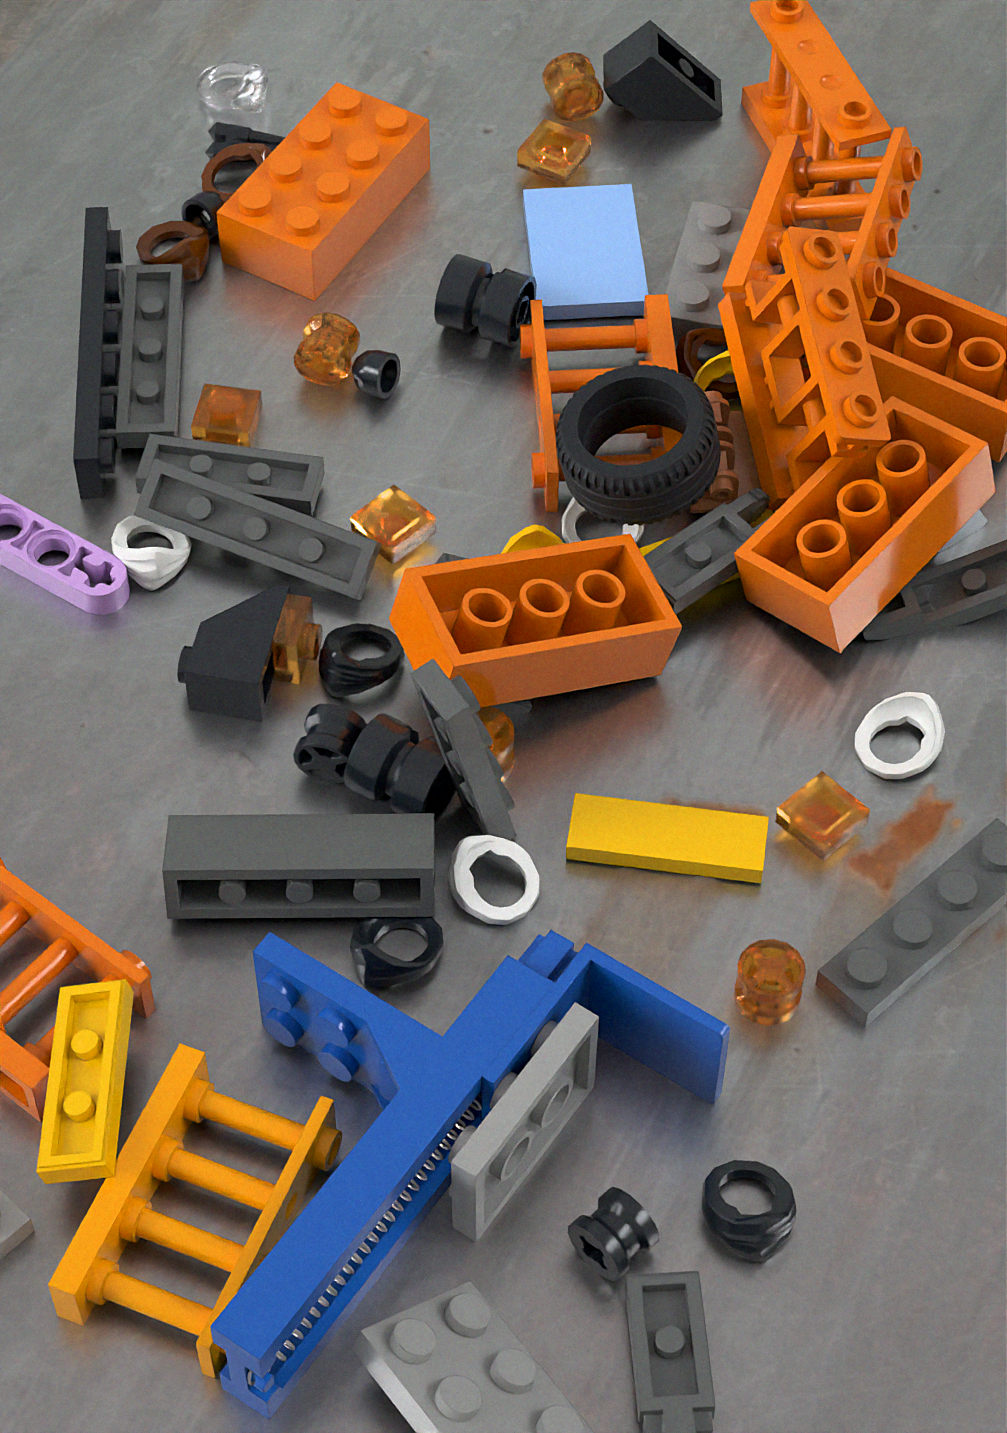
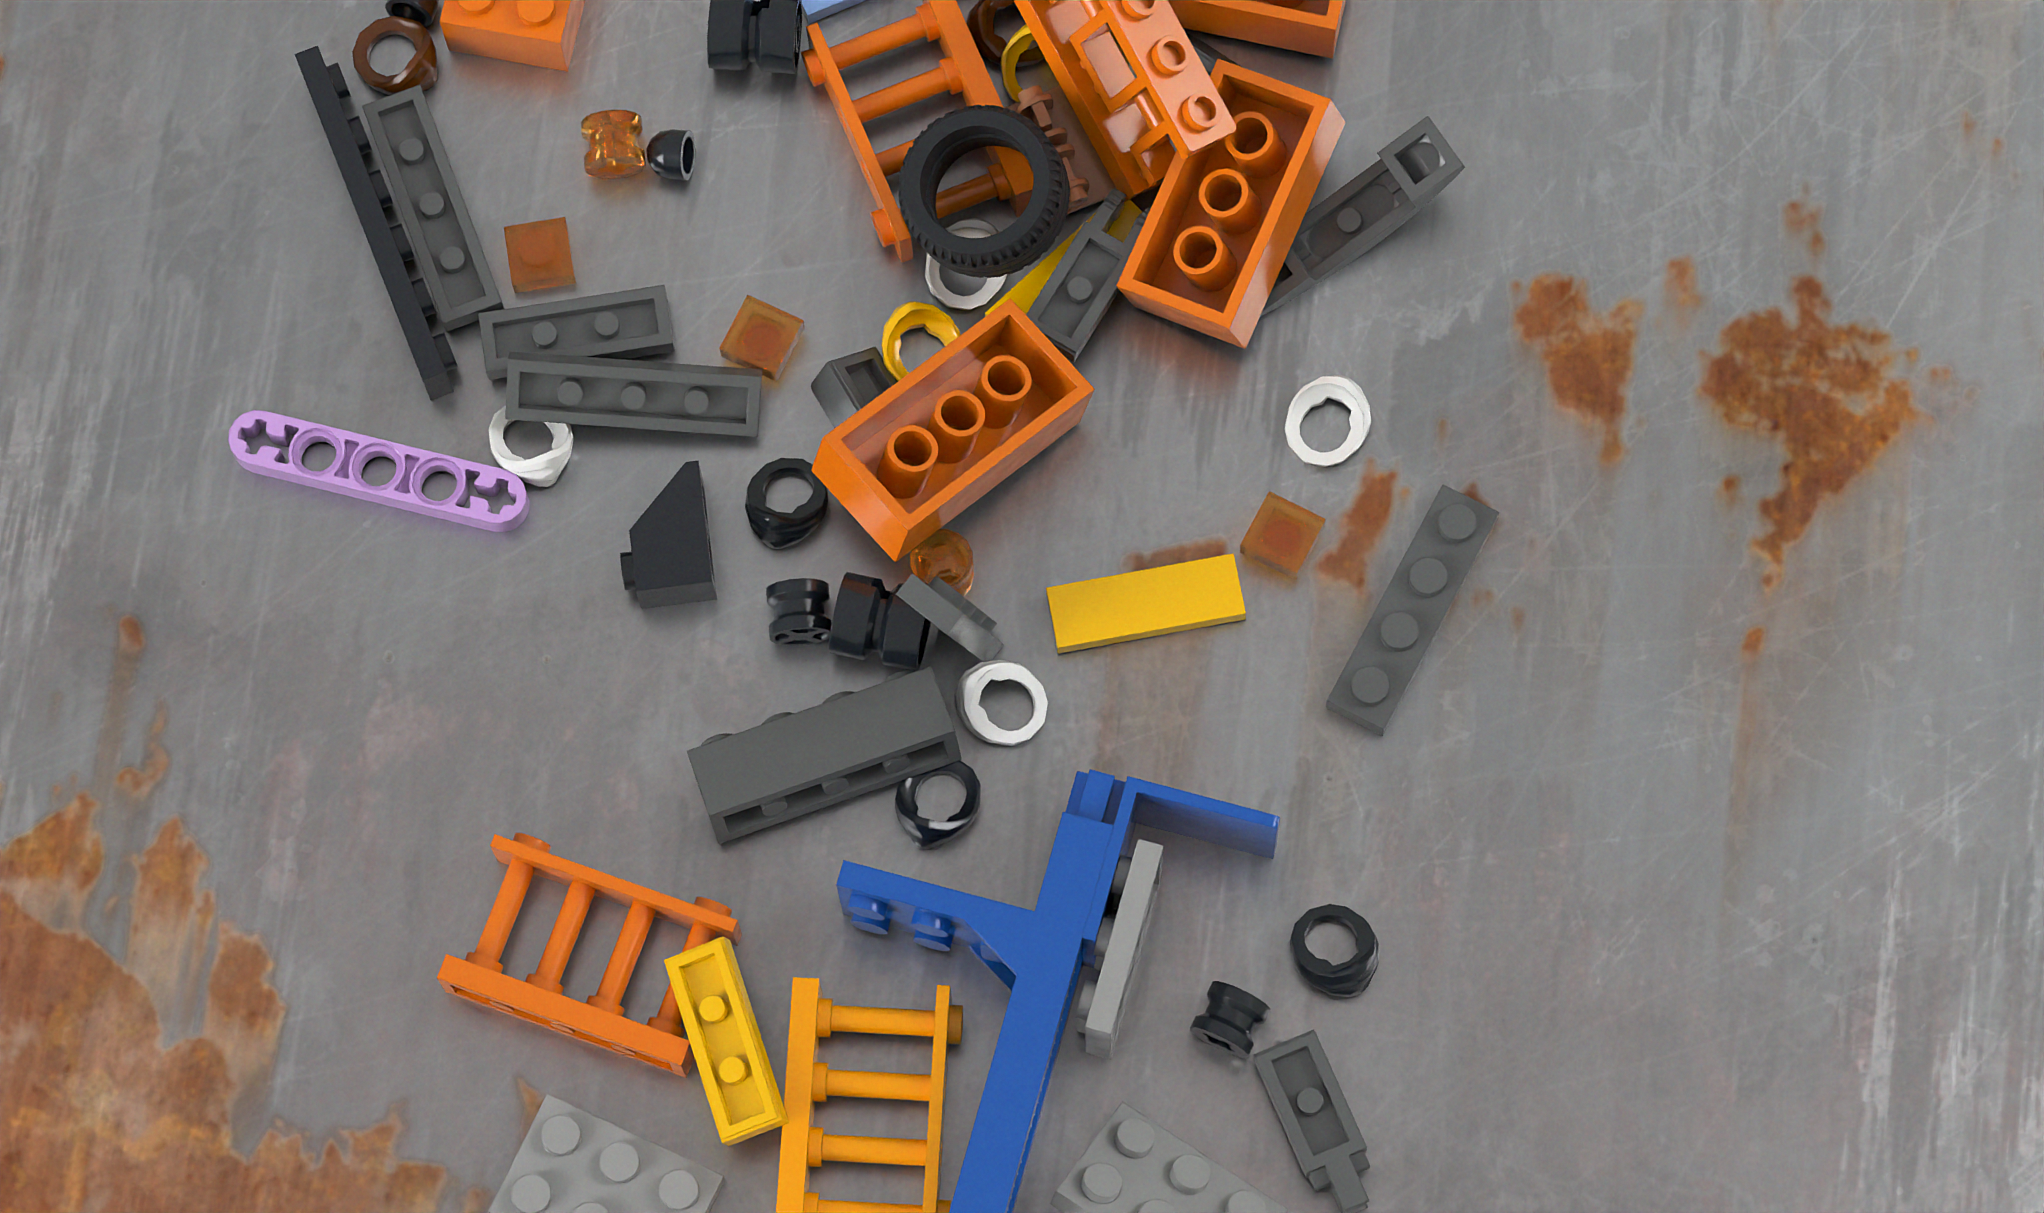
camera: 15 degrees left, 20 degrees up
clear orange plate [272,594,323,684] -> none
clear orange wheel [734,939,806,1025] -> none

